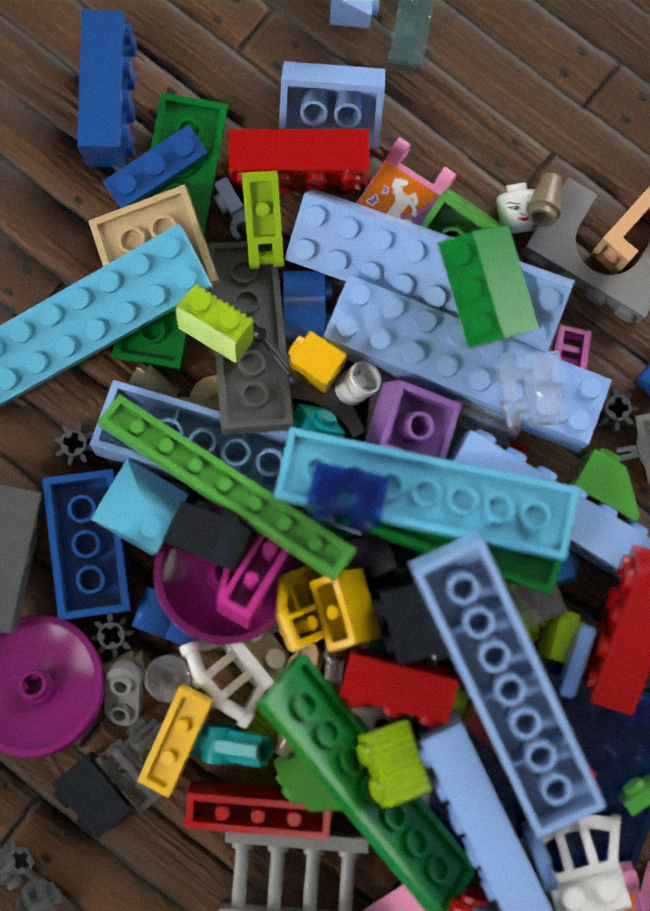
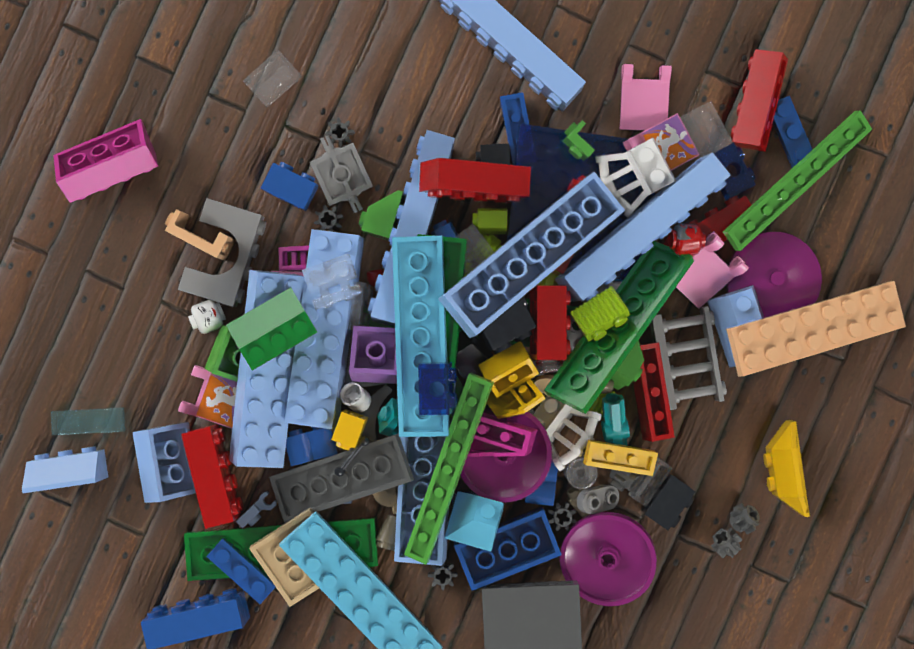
camera: 95 degrees left, 5 degrees up
black brick [162,501,252,571] -> none
lime brick [175,285,254,363] -> none
lime plate [242,170,284,269] -> none
medium blue tile [519,819,558,892] -> none
dark tan cone [526,173,562,226] -> none
medium blue tile [560,625,596,698] -> none

